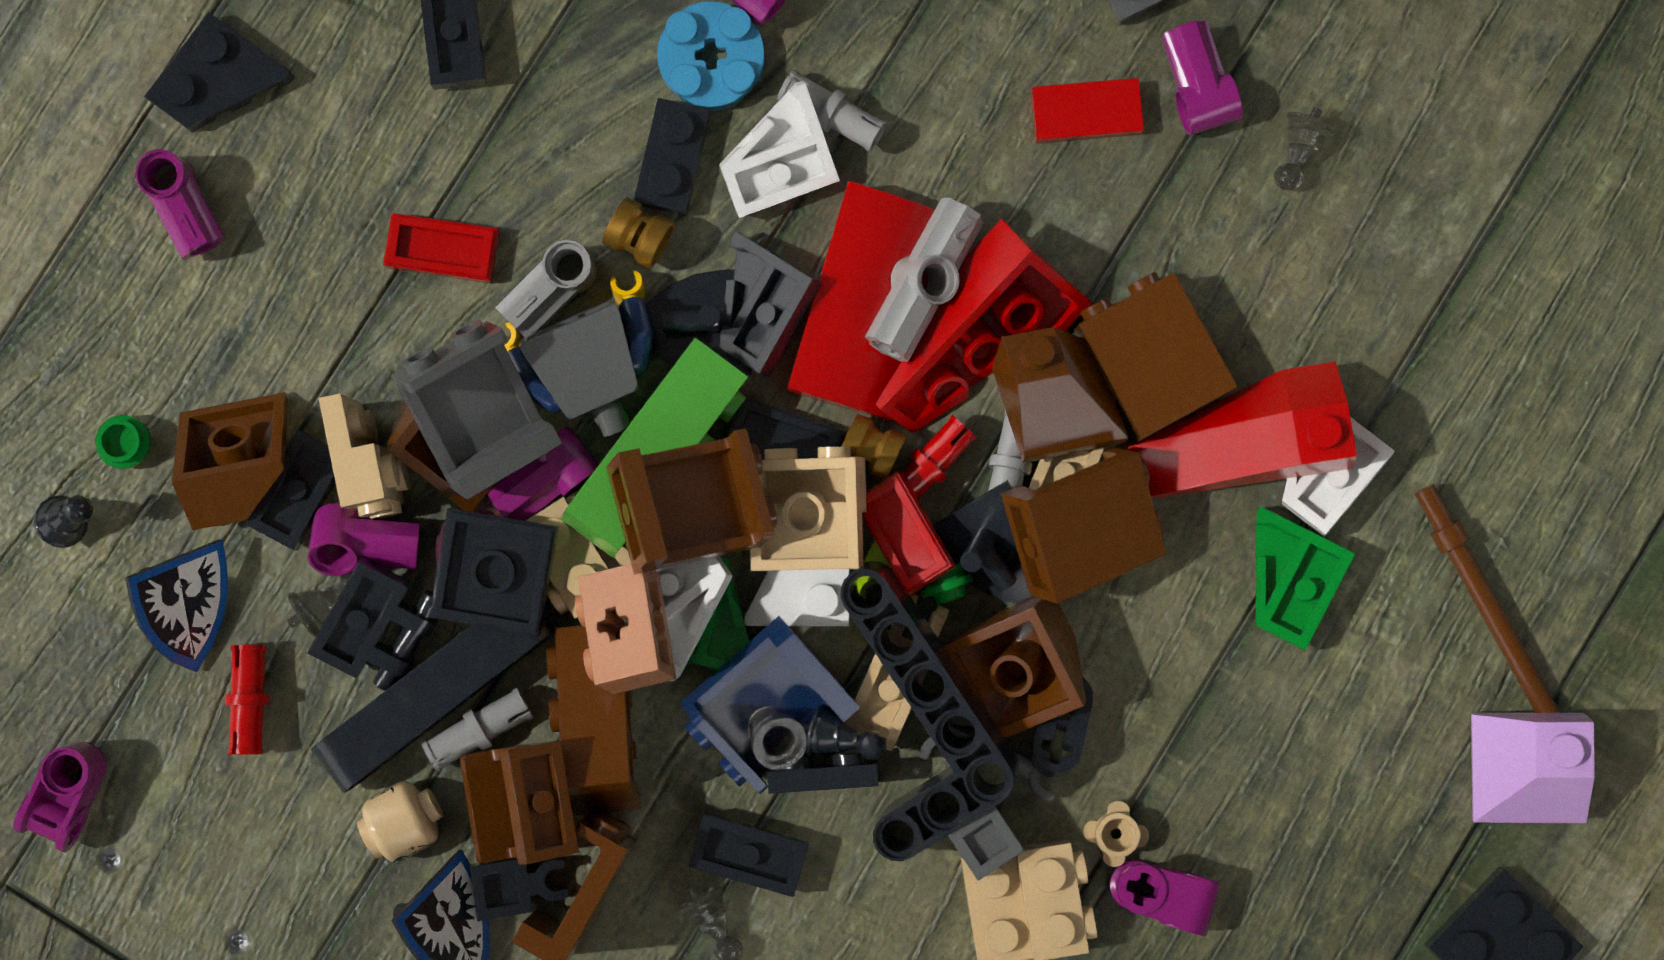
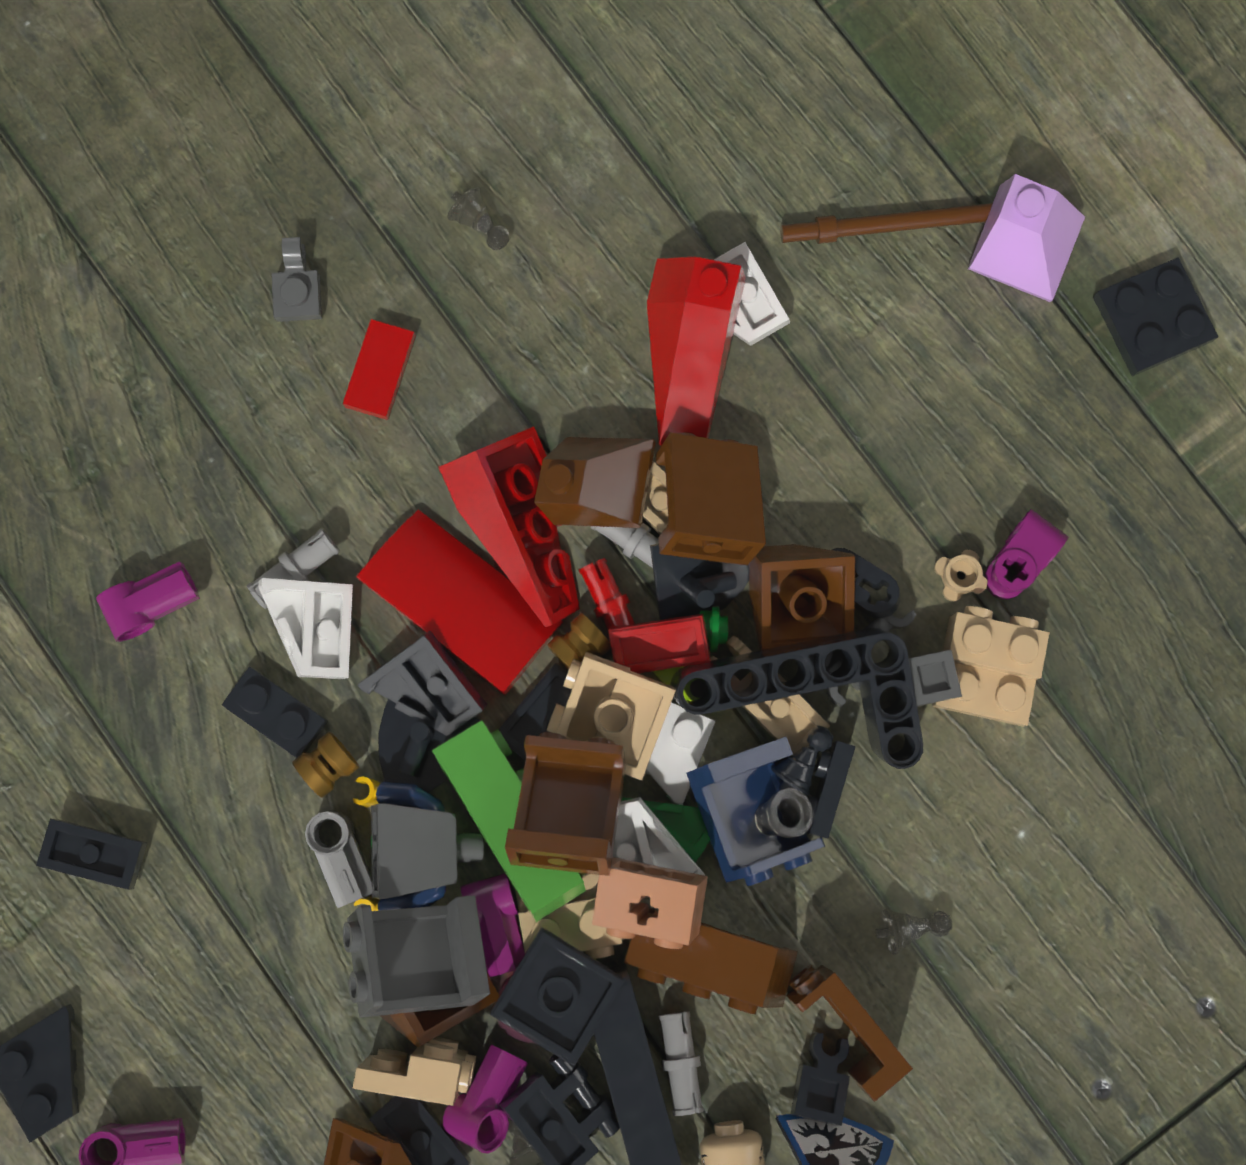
camera: 75 degrees left, 5 degrees down
red tile [383,213,500,284] -> none
reddish brown panel [460,740,579,864] -> none
dark azure plate [657,1,765,111] -> none
black plate [688,812,809,897] -> none
light grey piece [865,198,984,362] -> none
reddish brown panel [1074,272,1238,443] -> none
magenta piece [1161,20,1243,135] -> none
green wing [1255,506,1355,652] -> none

